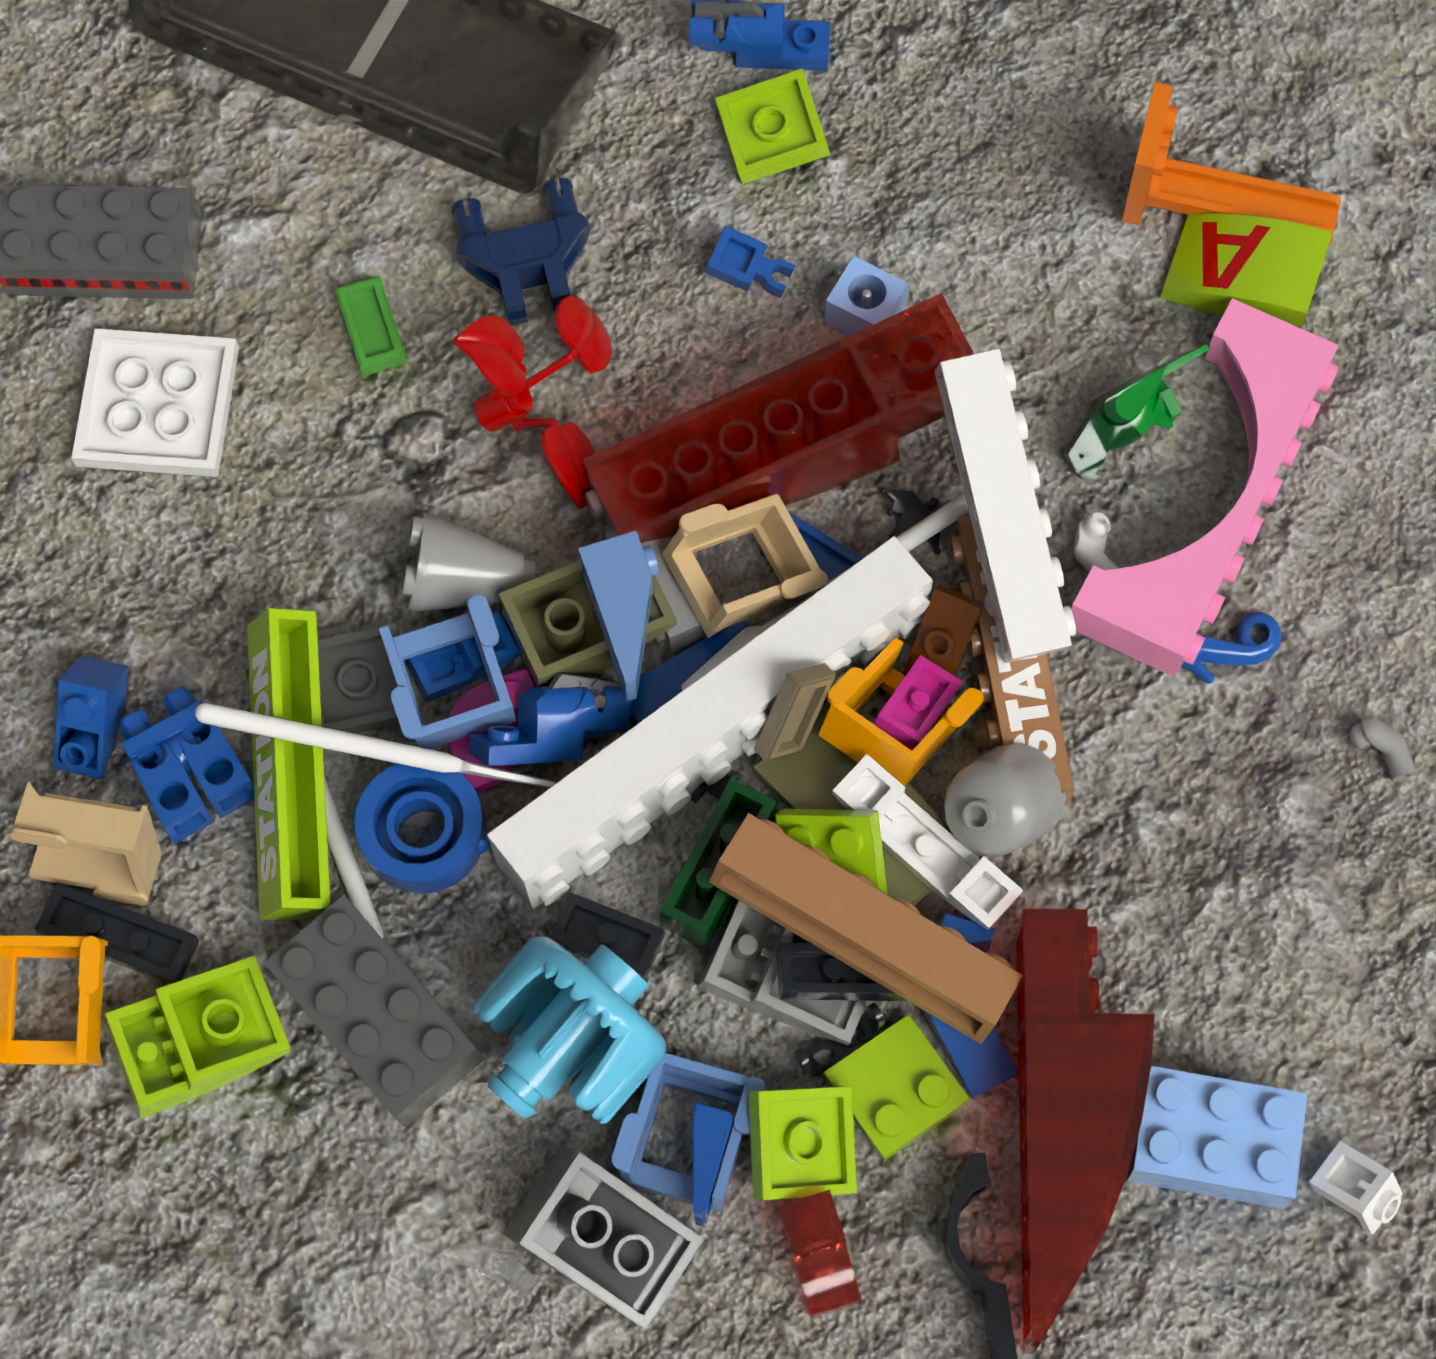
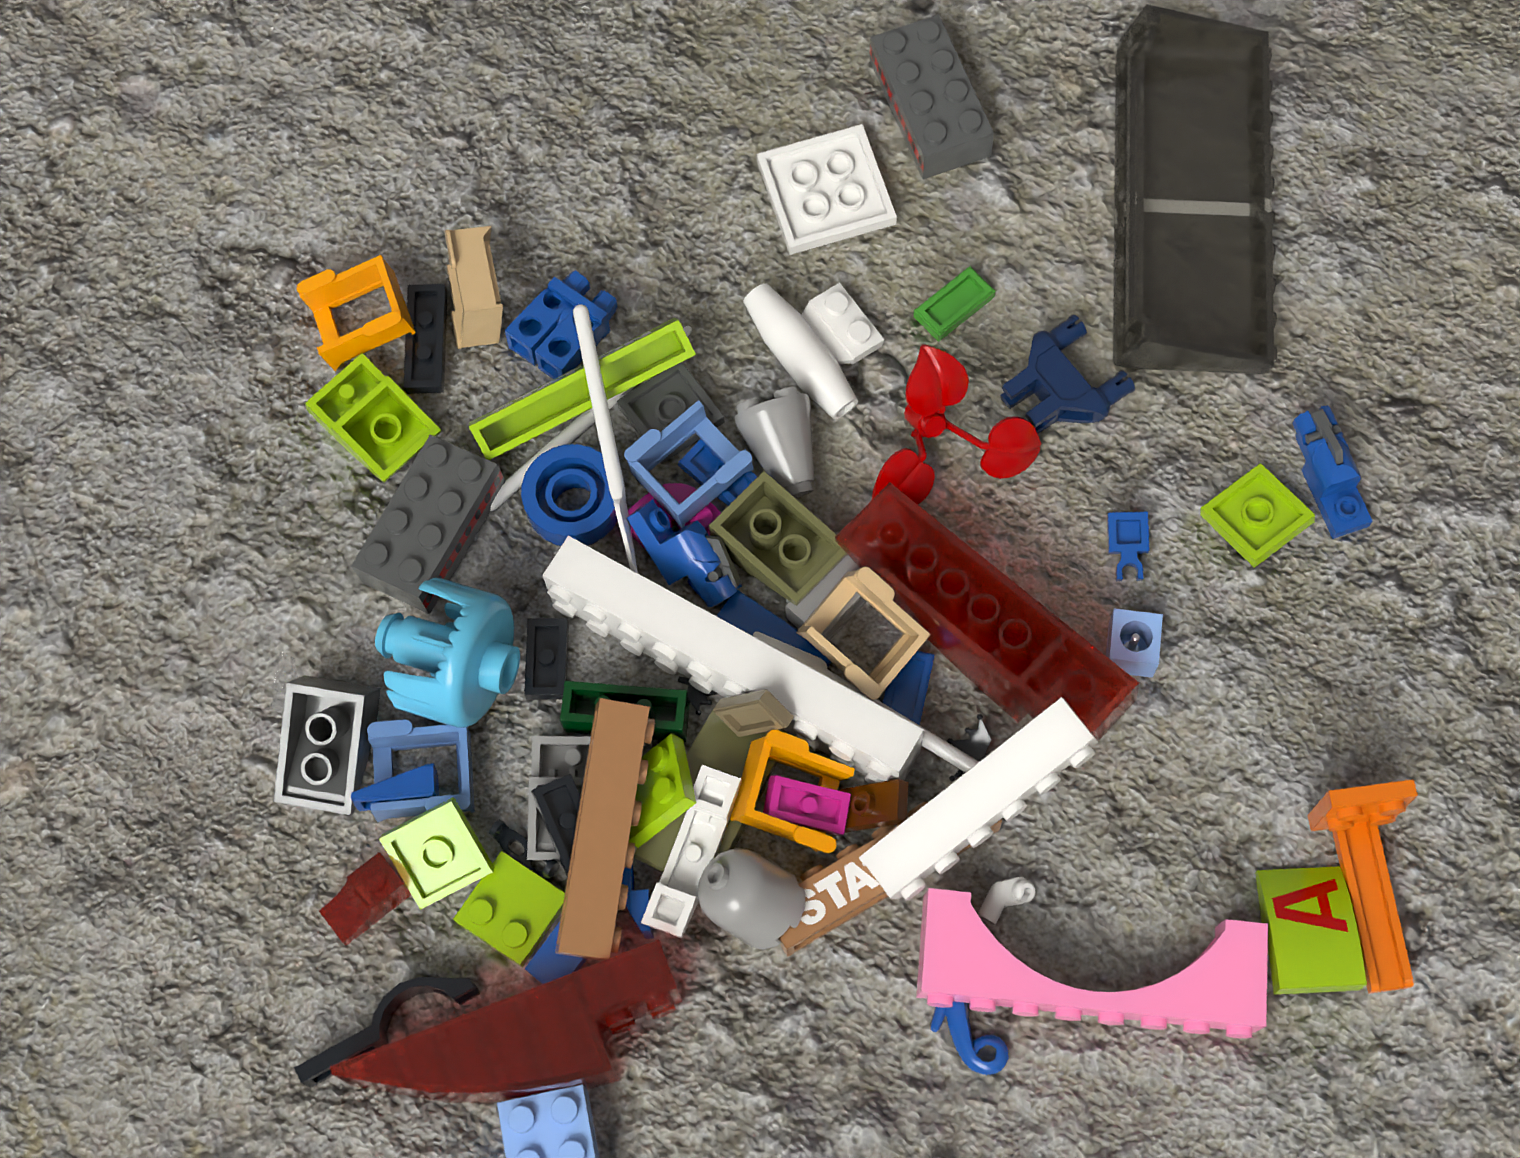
camera: 70 degrees right, 0 degrees up
blue slope [53,655,129,779] -> none
medium blue slope [578,531,659,701] -> none
animal [1062,344,1210,481] -> none
none -> white plate [743,282,885,419]

